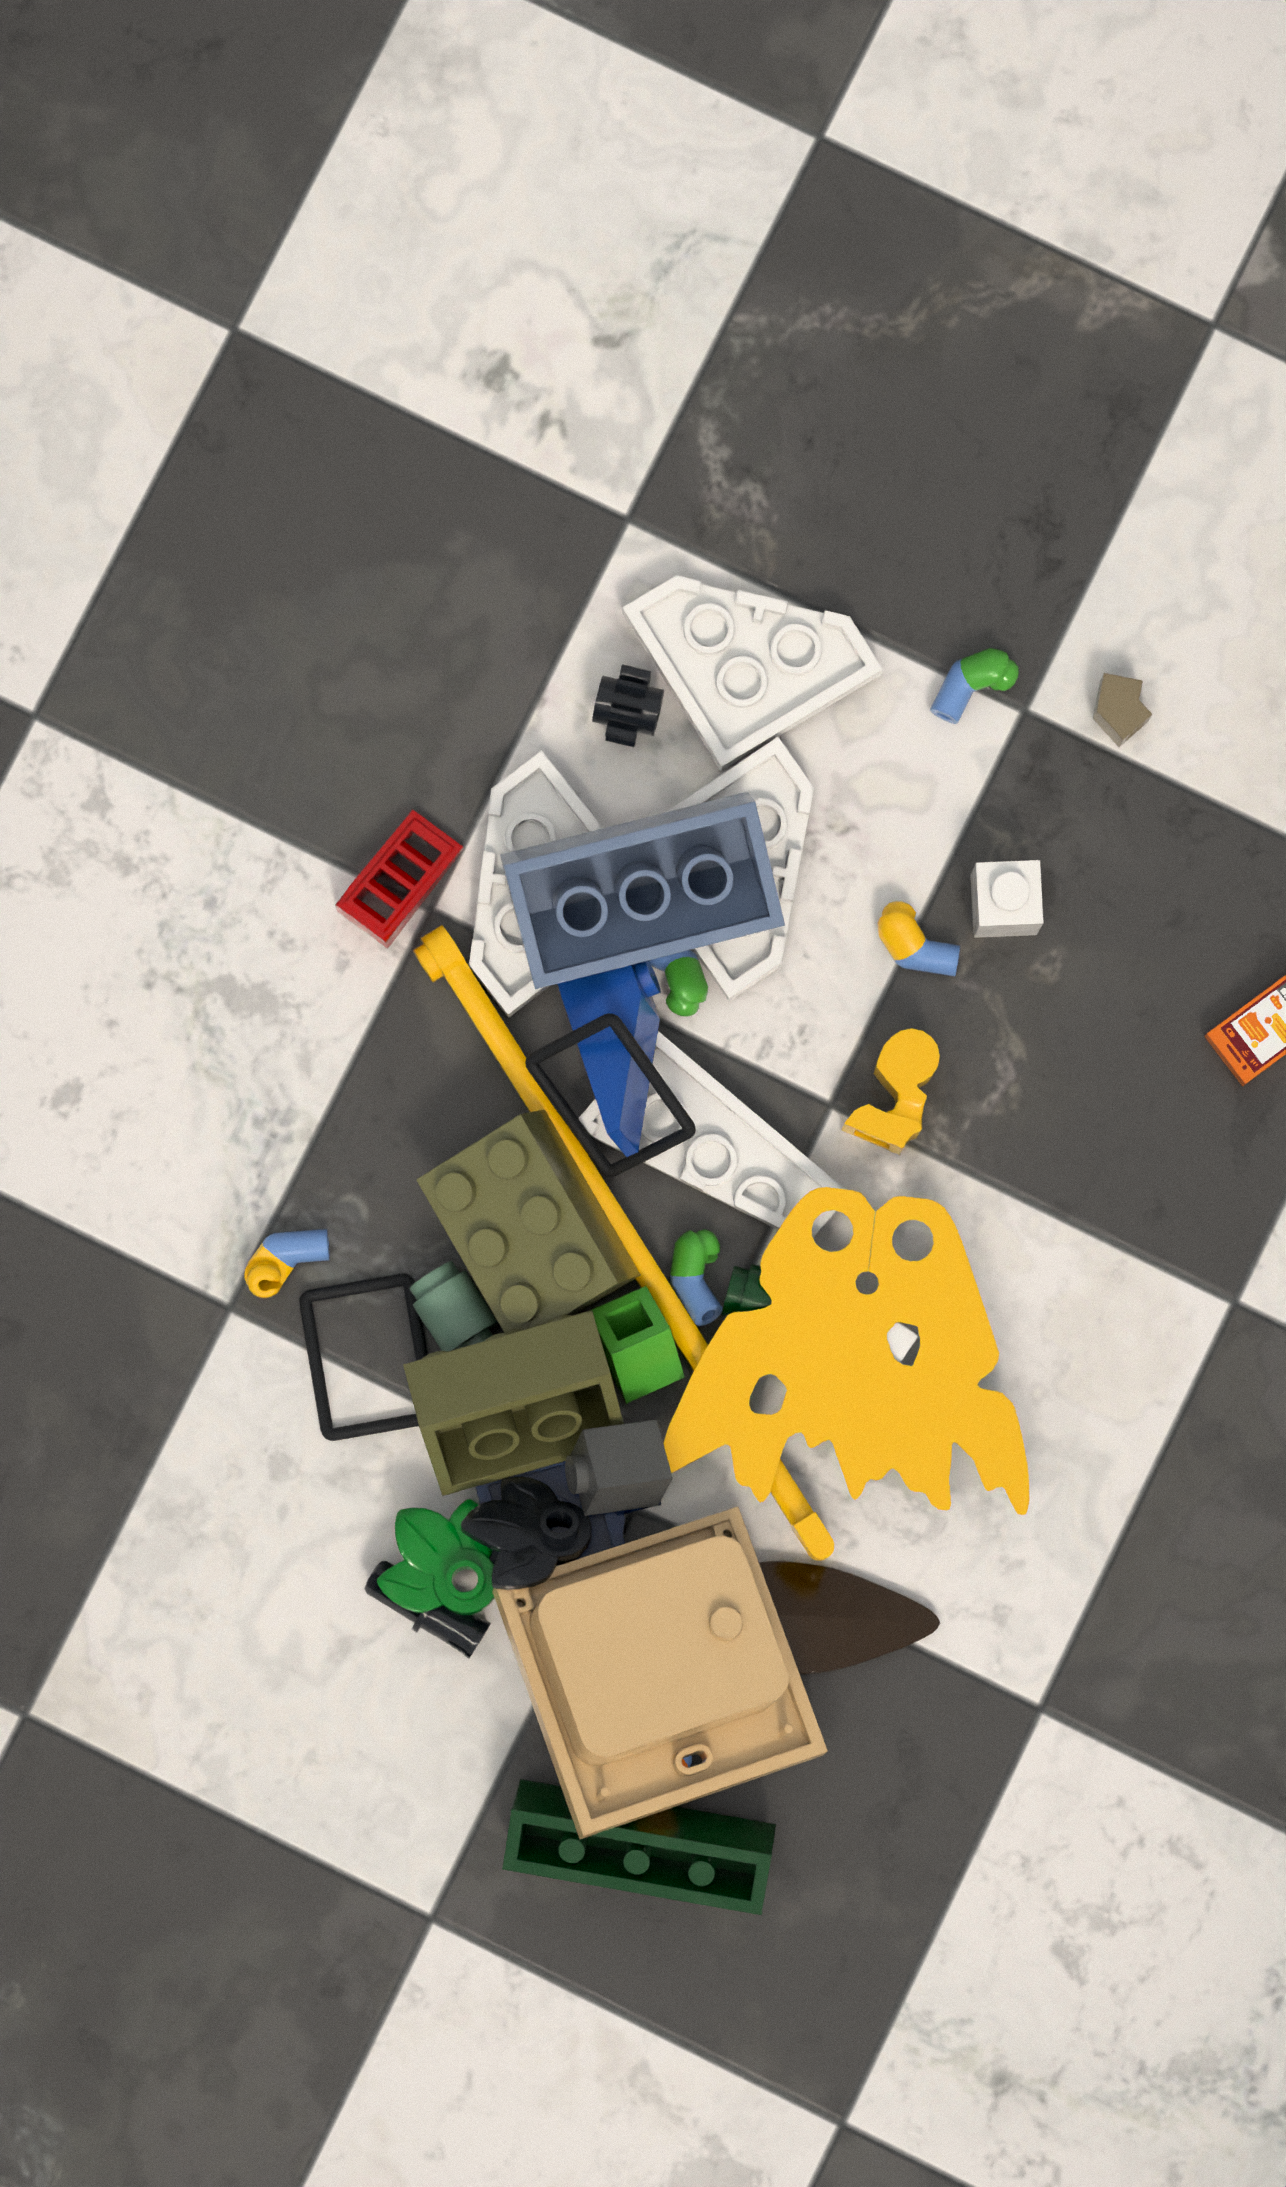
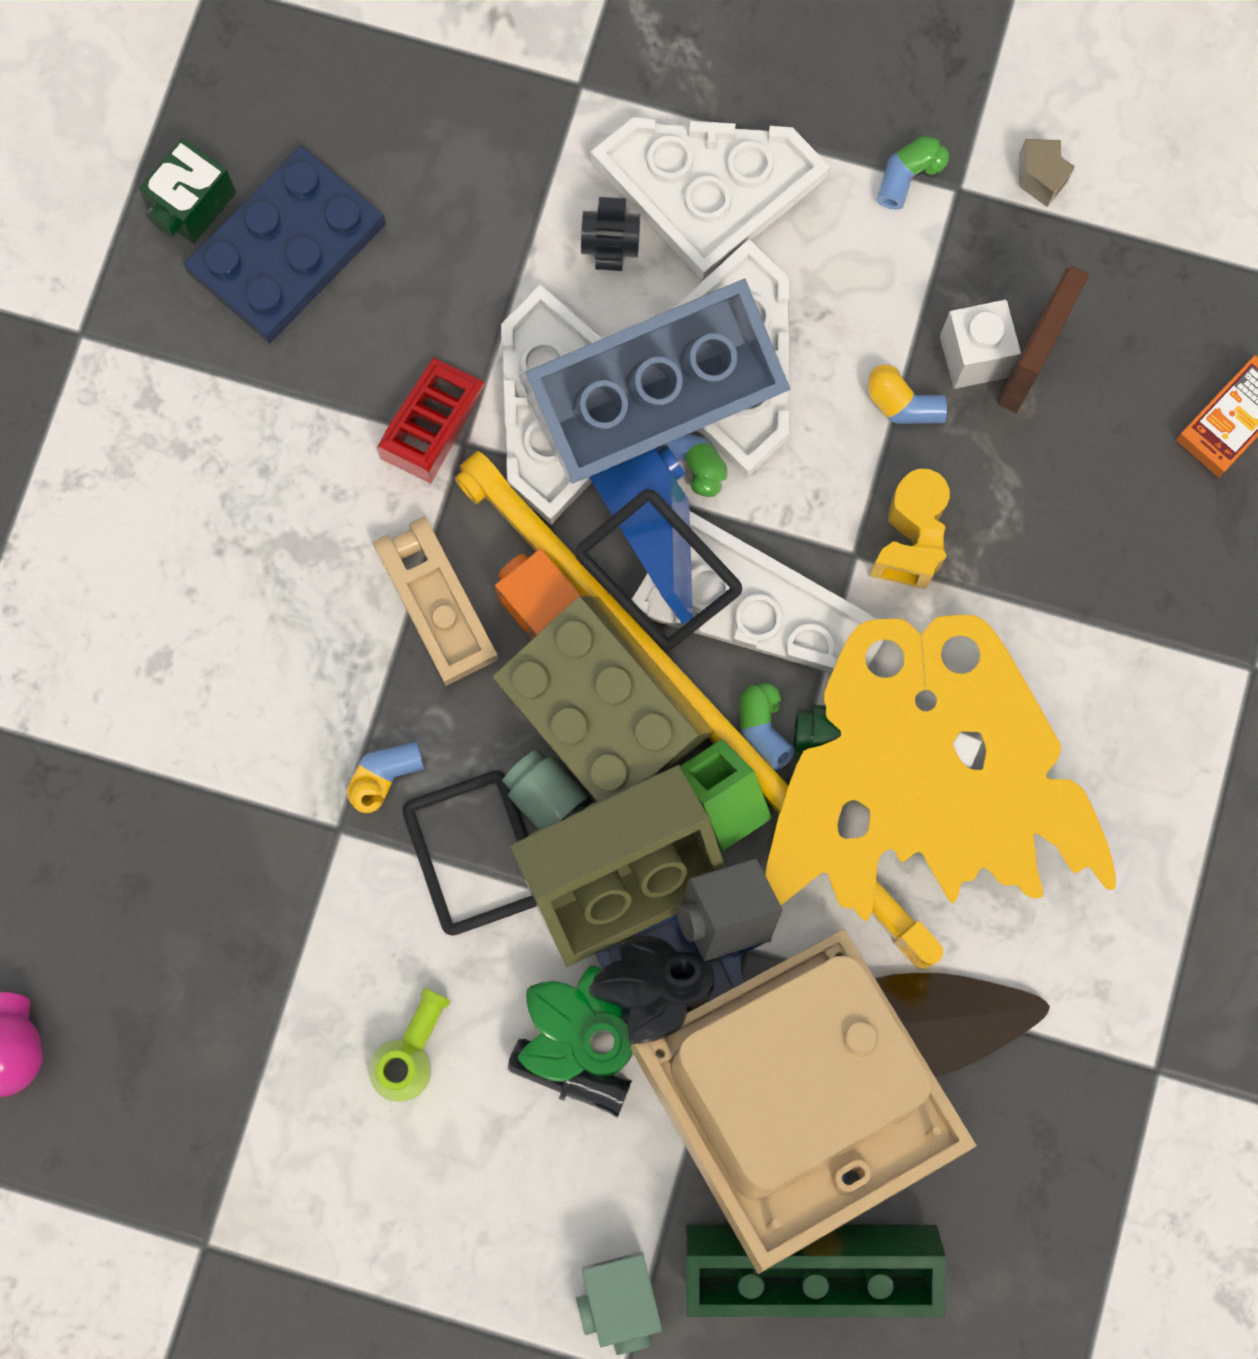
camera: 10 degrees left, 5 degrees down
none -> dark green brick [138,137,236,244]
none -> dark blue plate [183,145,386,344]
none -> lime bar [369,987,451,1102]
none -> tan plate [372,516,498,686]
none -> orange brick [495,548,582,639]
none -> sand green brick [576,1251,662,1355]
none -> reddish brown tile [998,265,1090,413]

